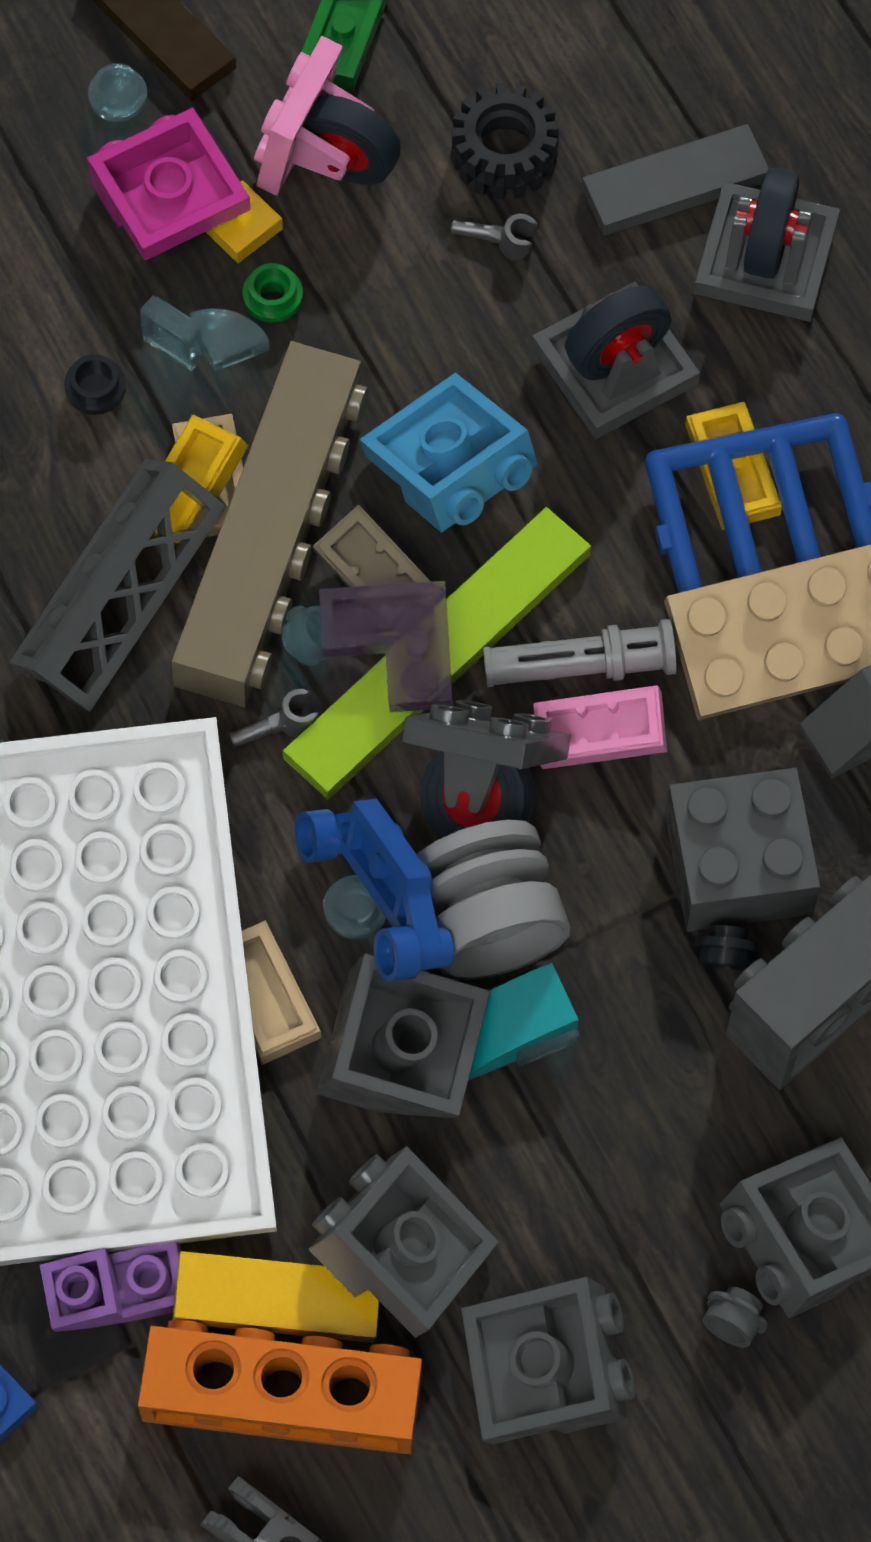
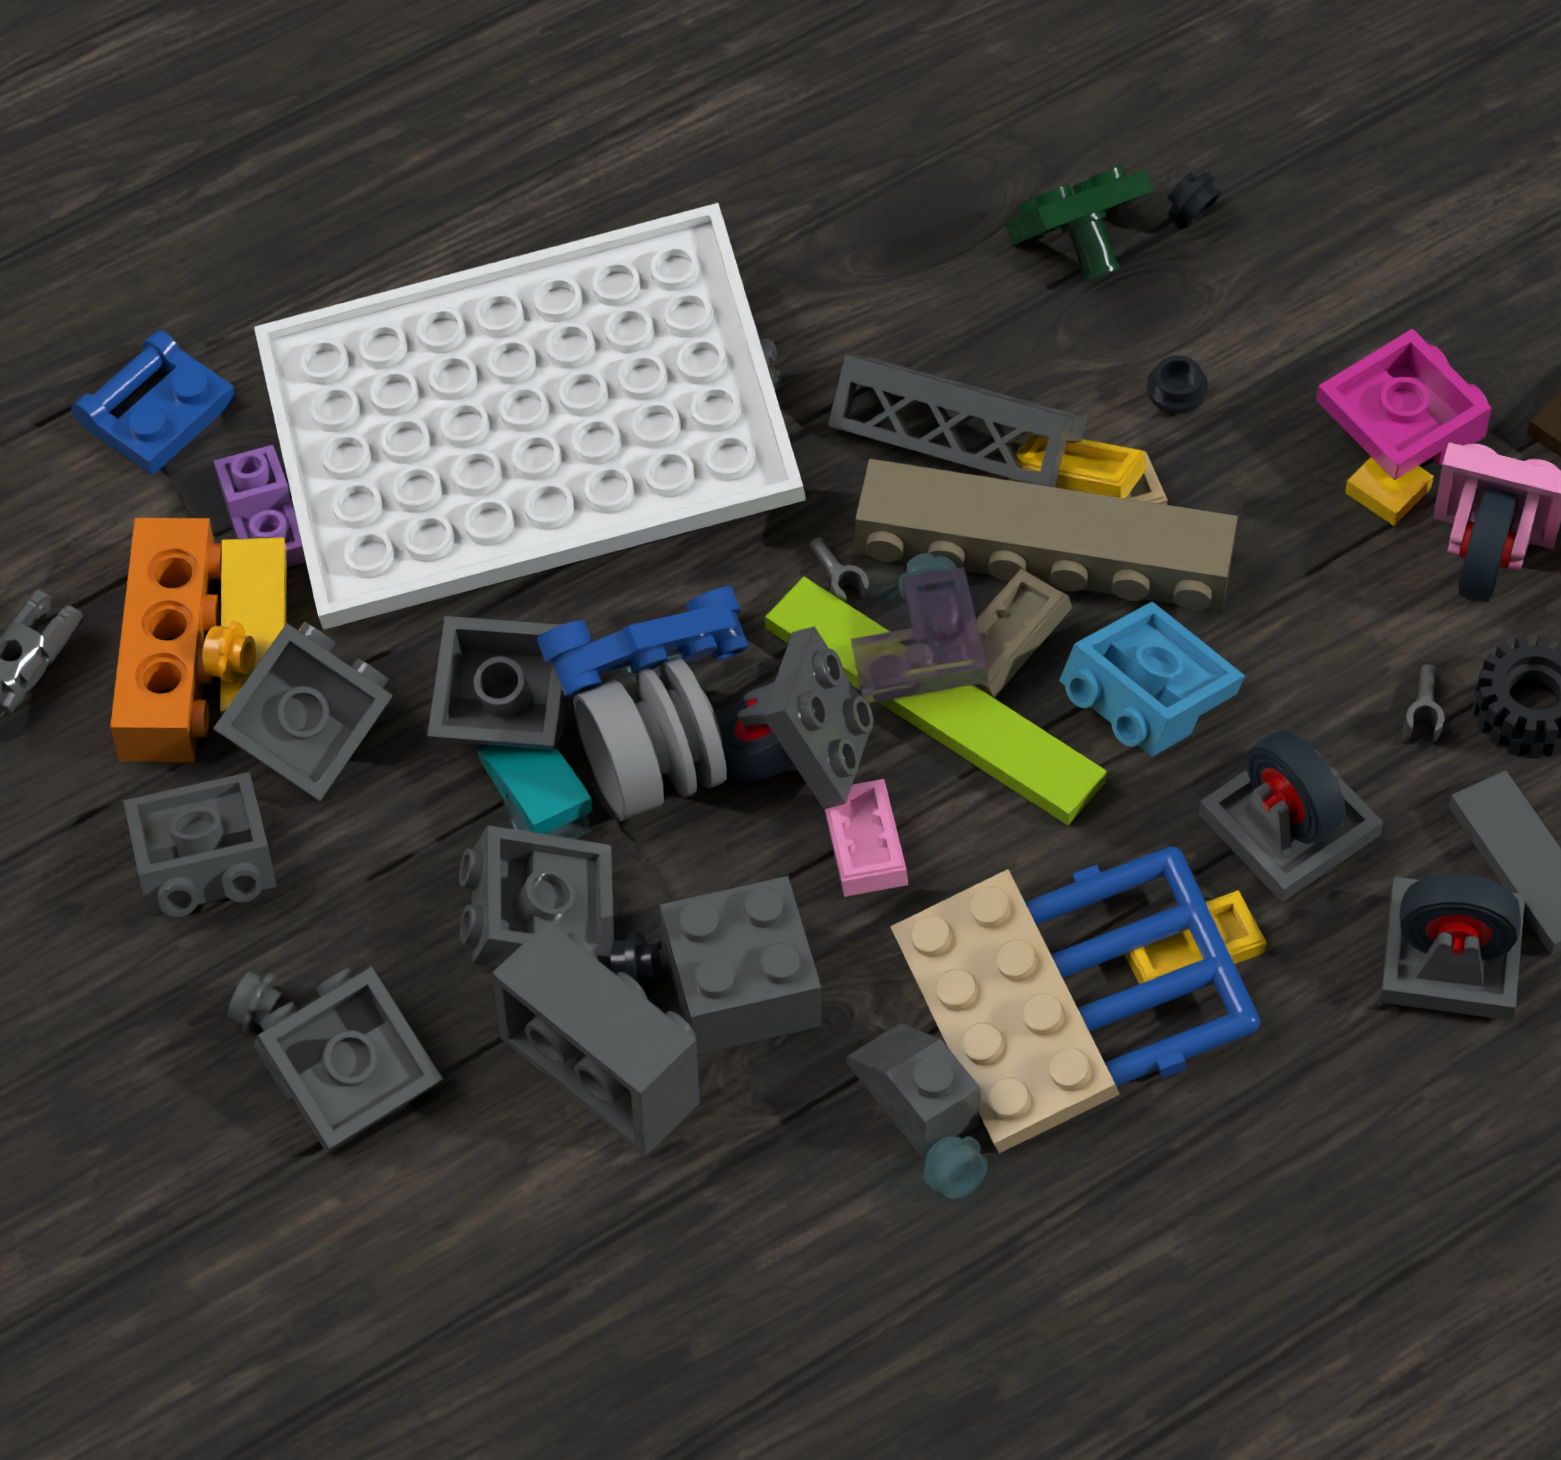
camera: 85 degrees right, 10 degrees down
clear light blue plate [88,63,148,122] -> none
clear light blue tile [139,295,204,371] -> none
clear light blue tile [190,309,270,372] -> none
green plate [242,263,303,323] -> none
tan tile [242,920,321,1065] -> none
light grey pin [483,619,676,687] -> none
none -> light orange plate [202,621,256,684]
none -> dark grey plate [459,825,614,968]

